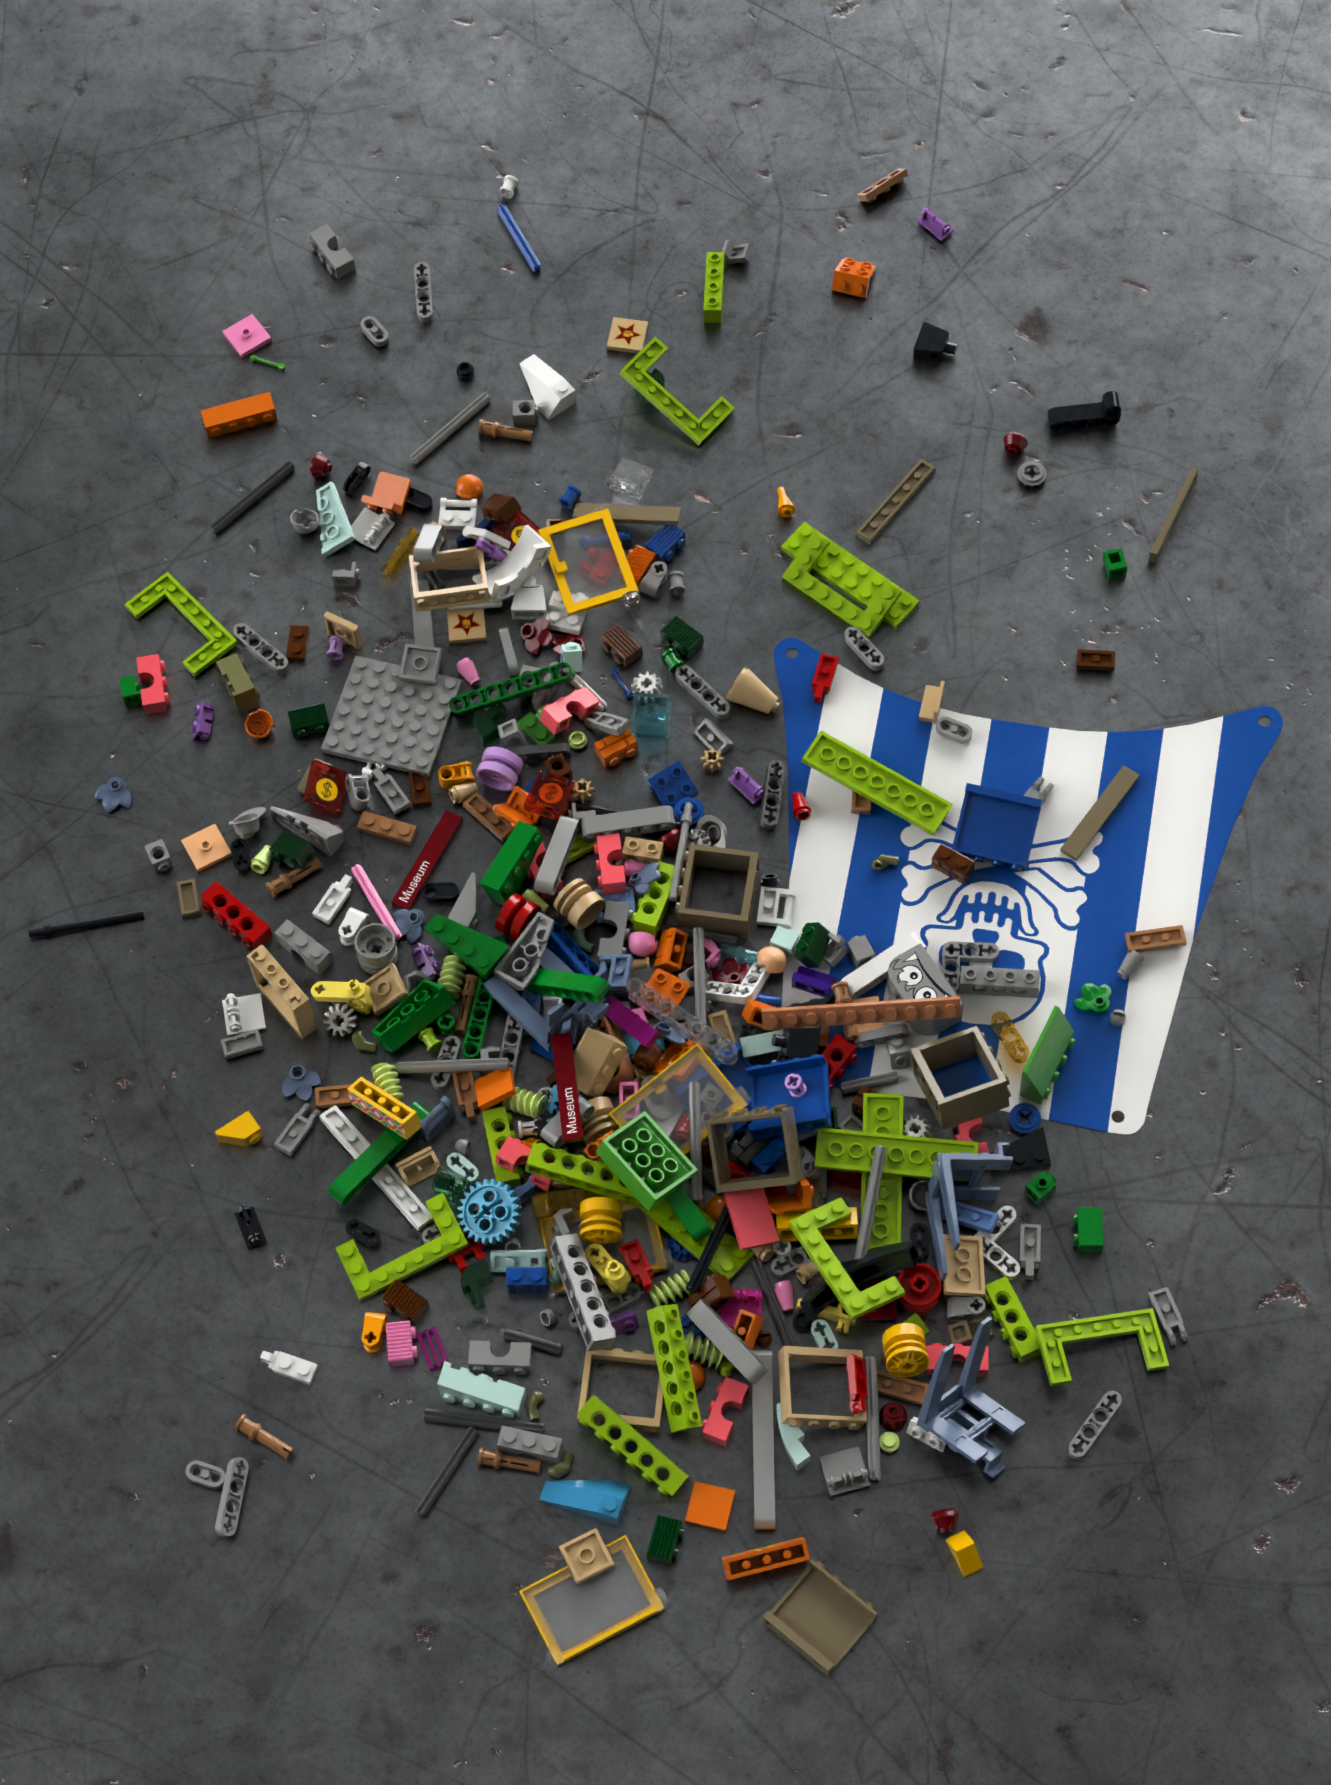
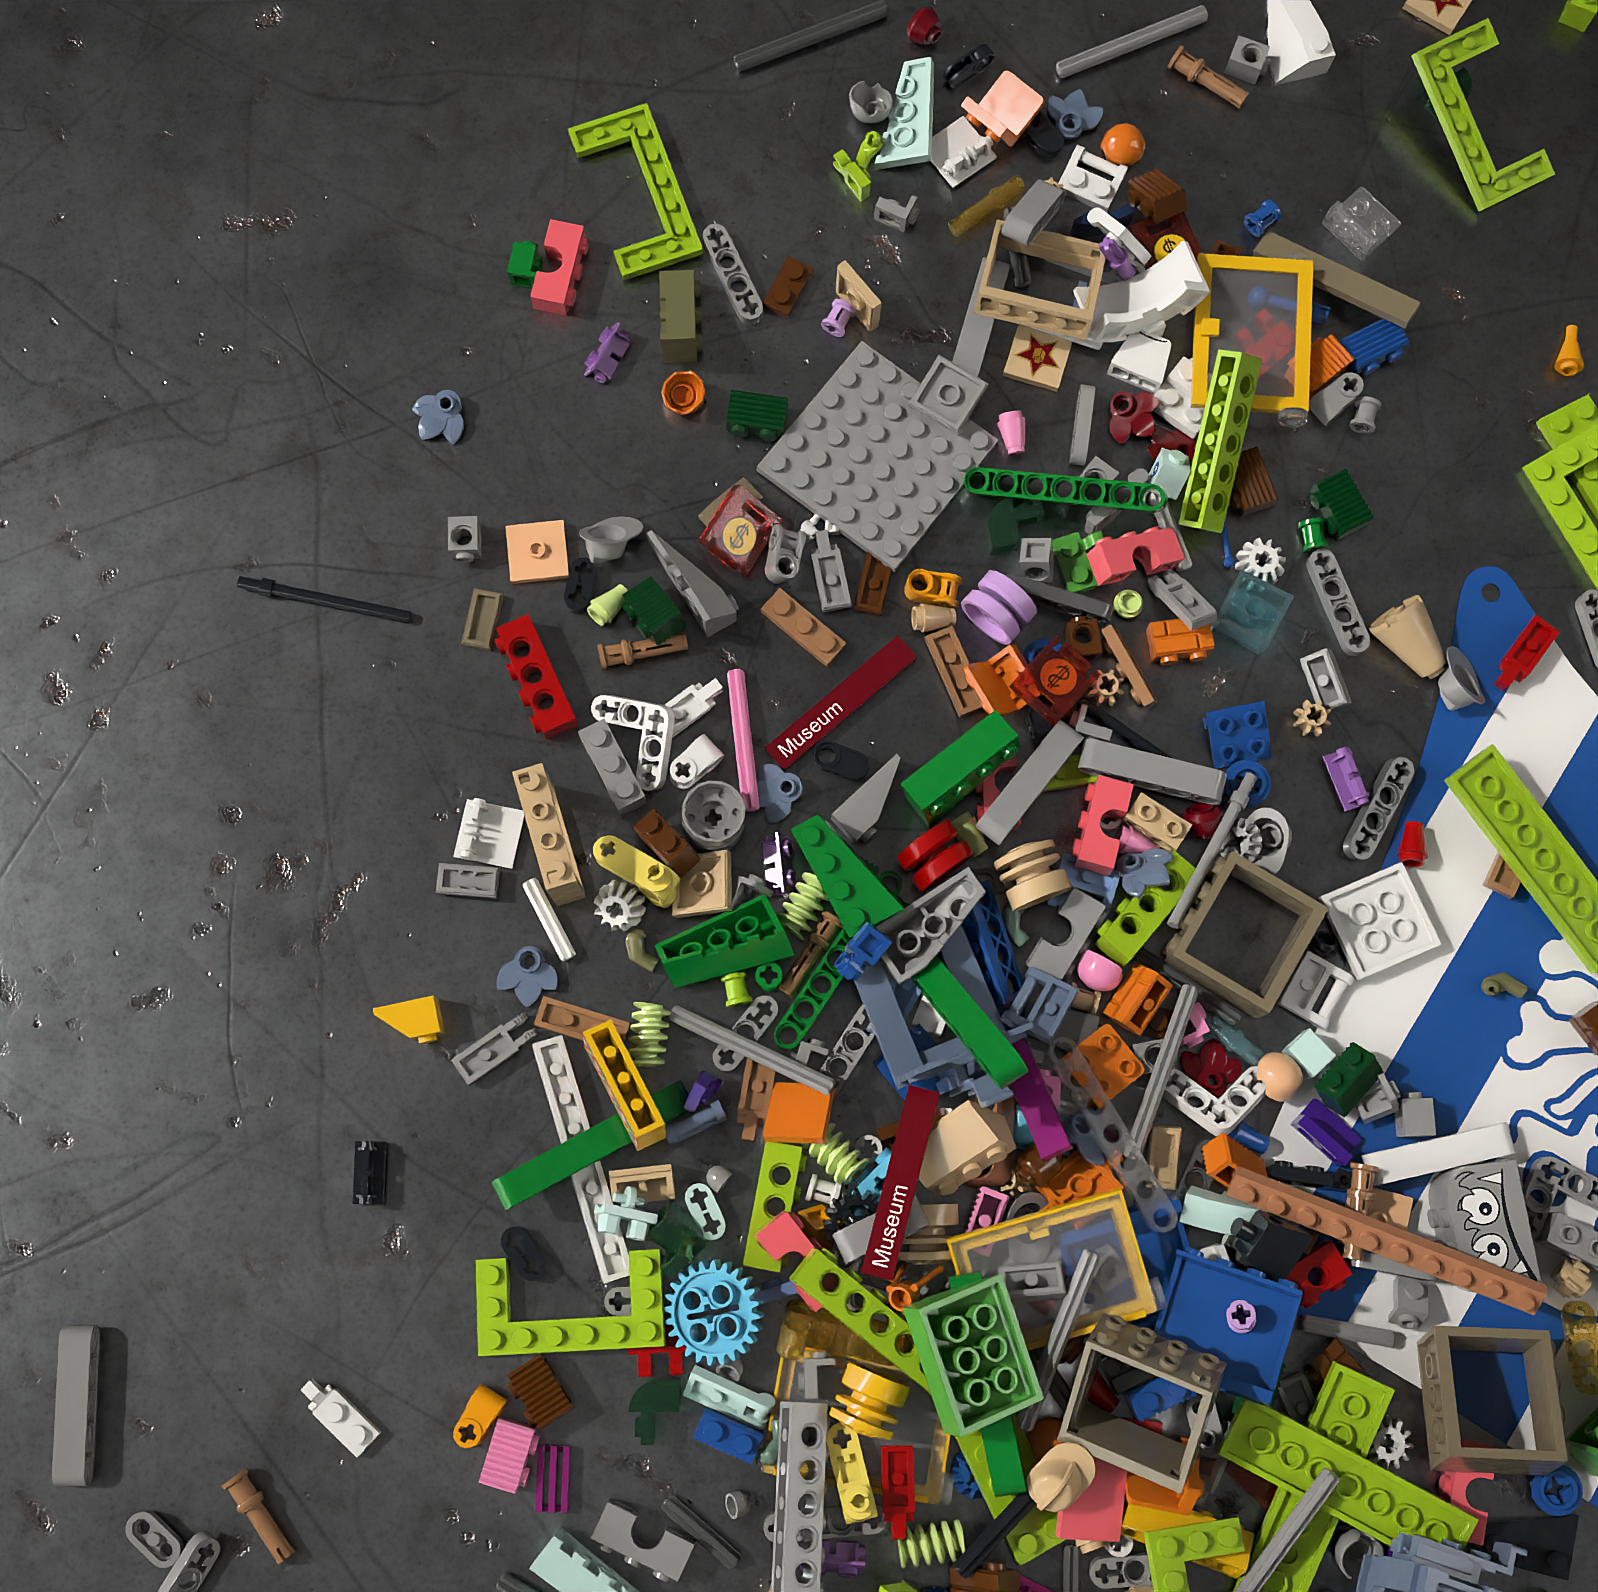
camera: 15 degrees right, 15 degrees up
none -> light grey beam [52,1325,100,1487]
none -> white axle [523,878,576,961]
none -> white beam [591,695,675,791]
none -> light aqua hips [594,1186,658,1241]
none -> reddish brown brick [633,809,700,878]
none -> dark purple plate [683,1071,722,1113]
none -> lime plate [833,149,872,201]
none -> blue plate [835,921,892,981]
none -> lime arm [855,131,883,171]
none -> light grey slope [998,1261,1066,1303]
none -> tan piece [1027,1442,1096,1512]
none -> sand blue plate [1047,89,1103,139]
none -> medium nougat plate [1101,624,1159,708]
none -> lime brick [1178,349,1263,533]
none -> white plate [1318,862,1442,981]
none -> light grey piece [1438,646,1485,711]
none -> tan gear [1550,1260,1592,1298]

